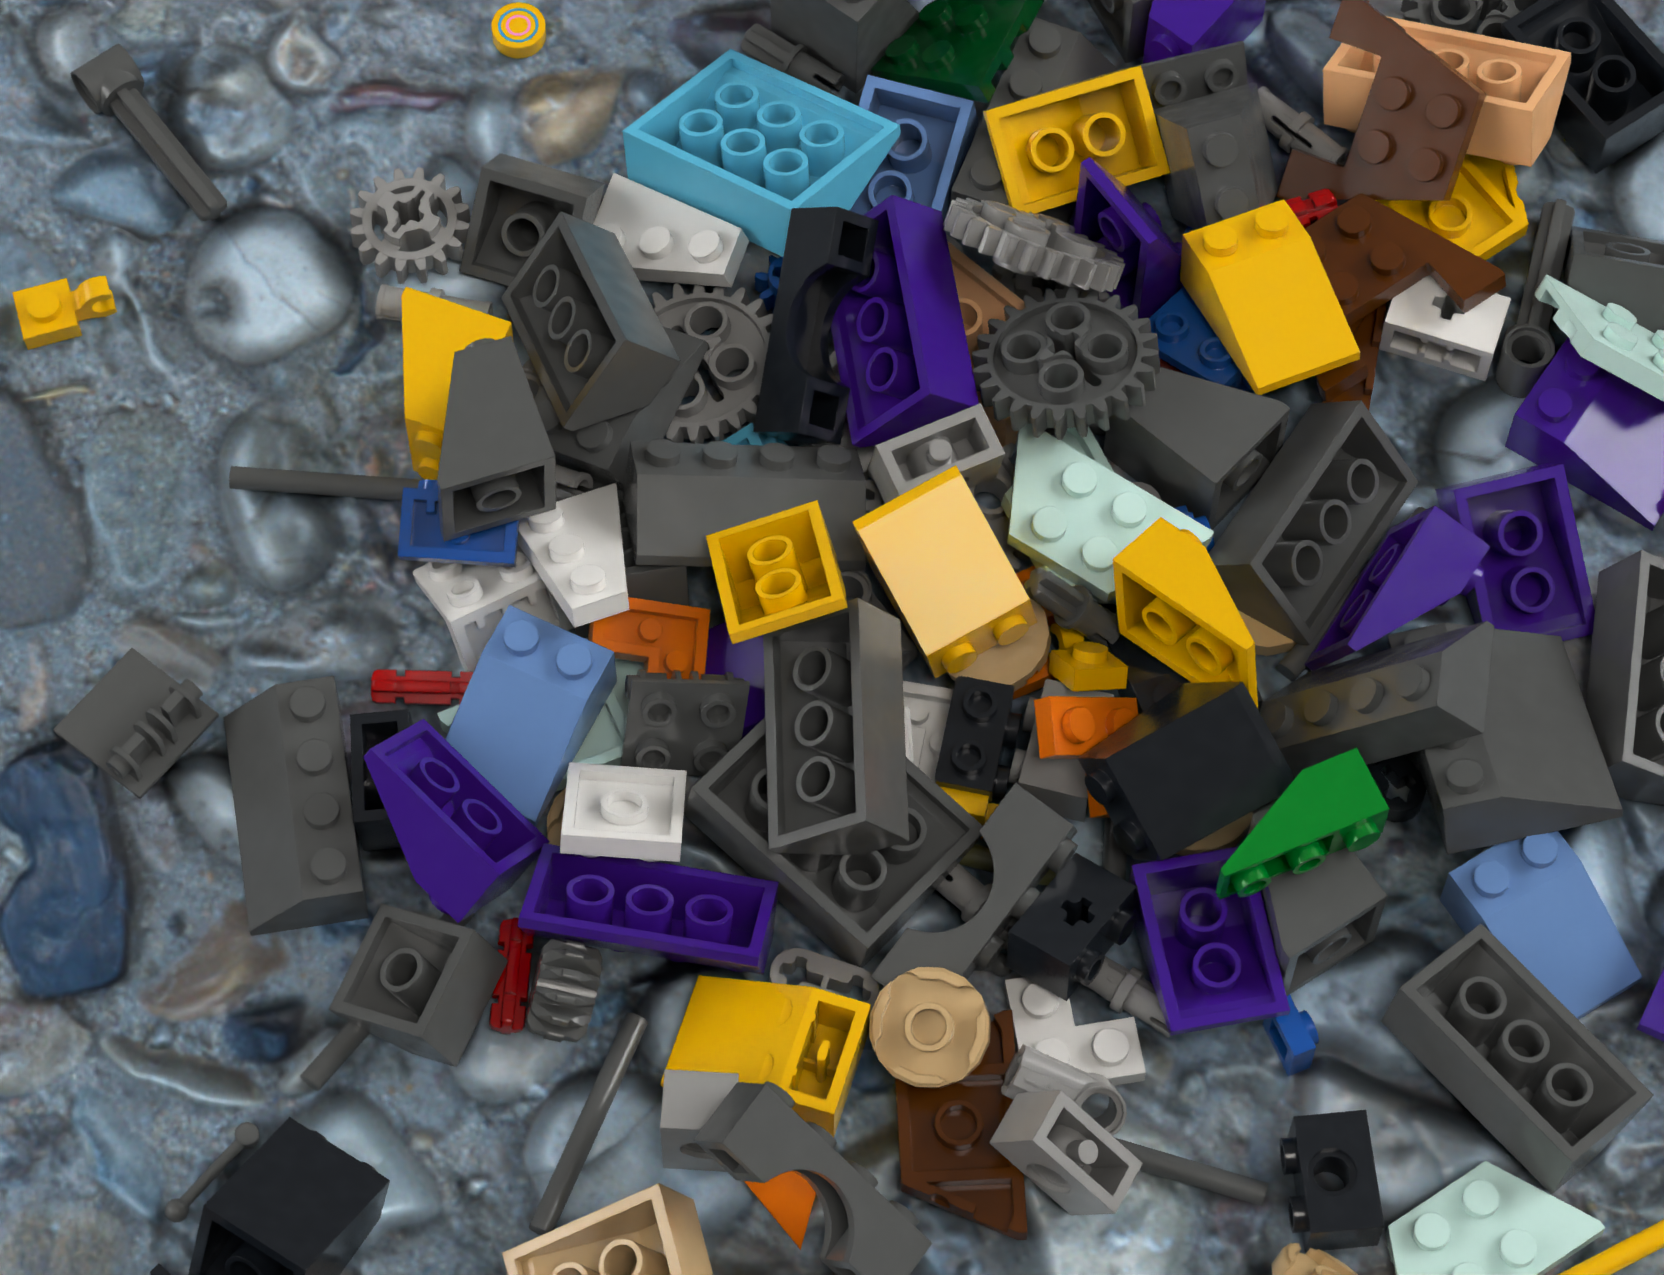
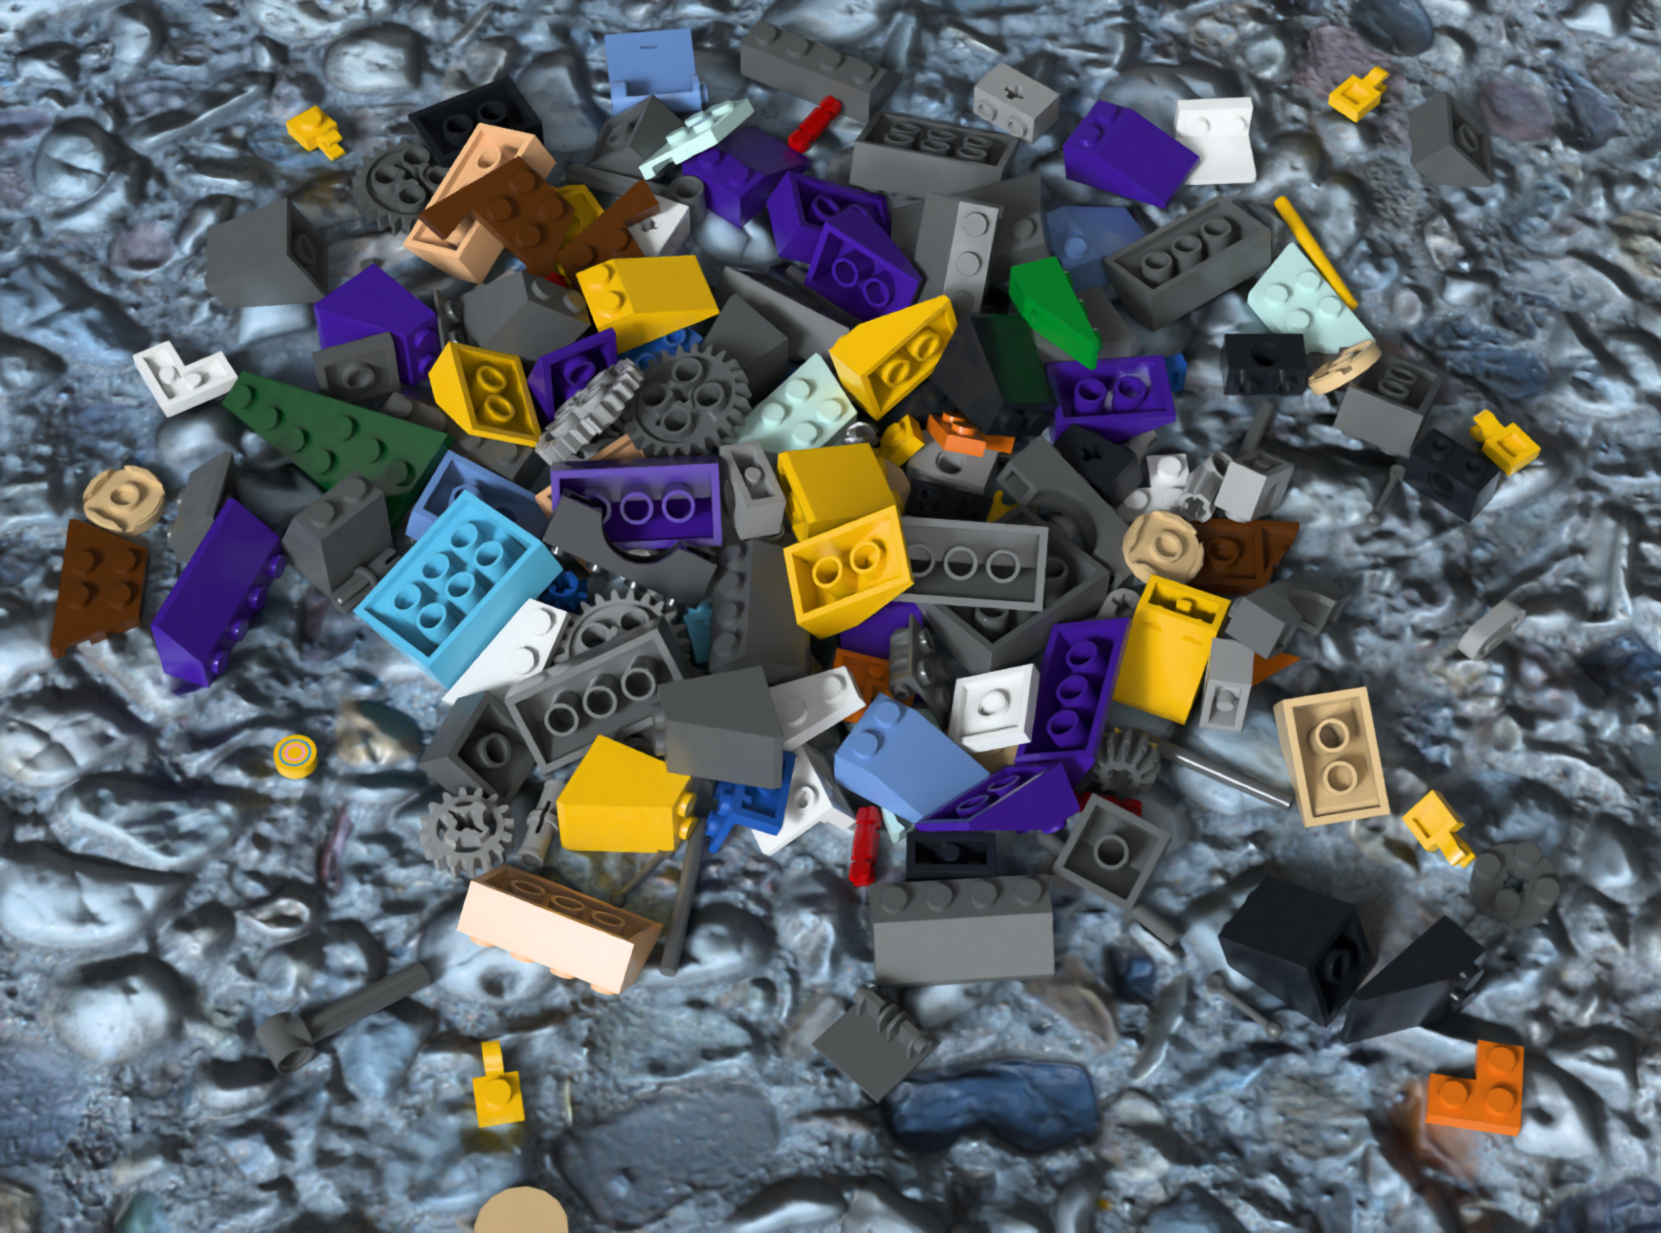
camera: 85 degrees left, 10 degrees down
none -> light nougat slope [457,863,663,995]
none -> dark grey hinge [609,850,674,908]

